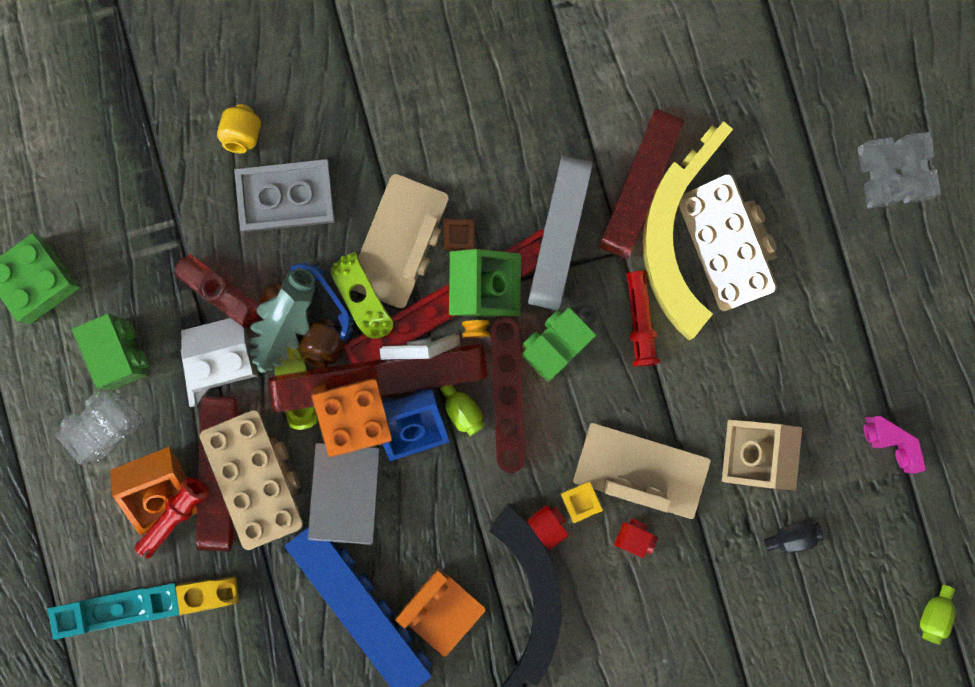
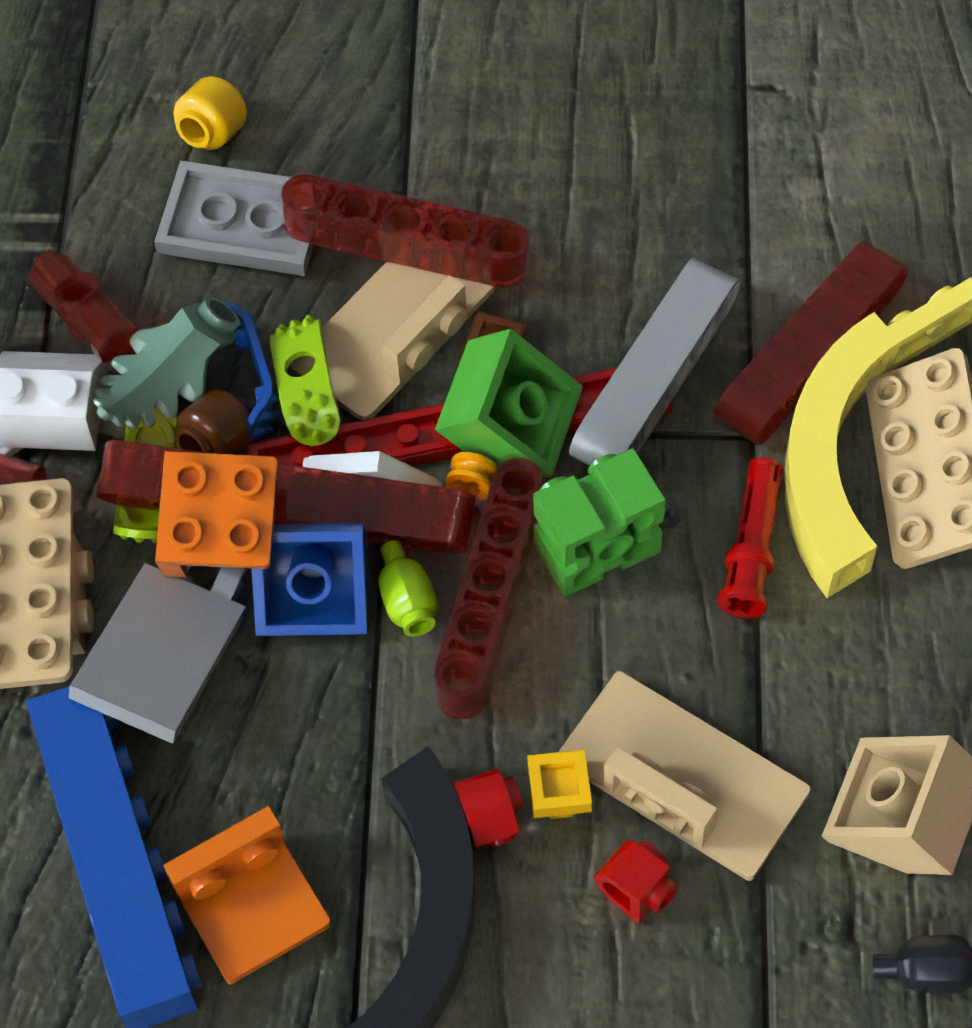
camera: 20 degrees right, 25 degrees down
none -> clear red beam [281,174,529,288]

